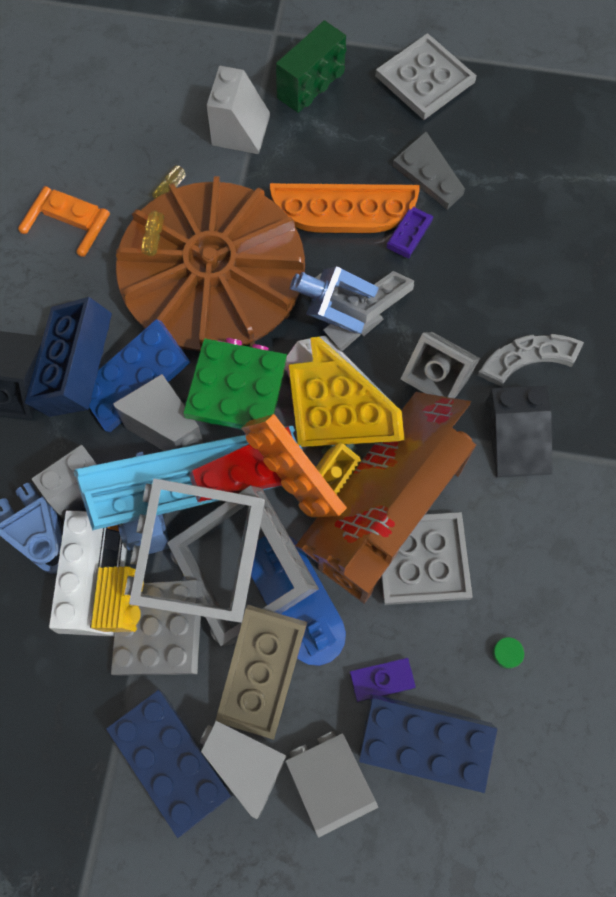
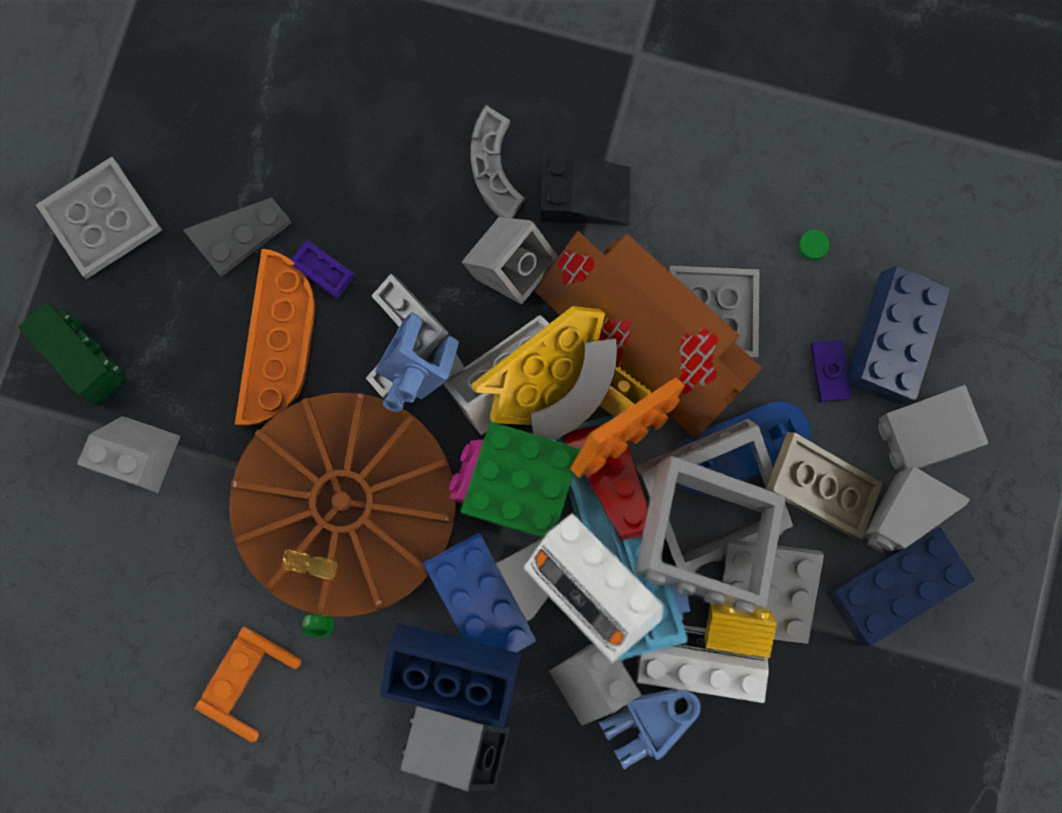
camera: 85 degrees left, 10 degrees up
clear yellow piece [152,165,186,199] -> none
none -> green tile [302,614,334,638]
none -> white slope [524,514,663,663]
none -> light grey tile [530,338,617,440]

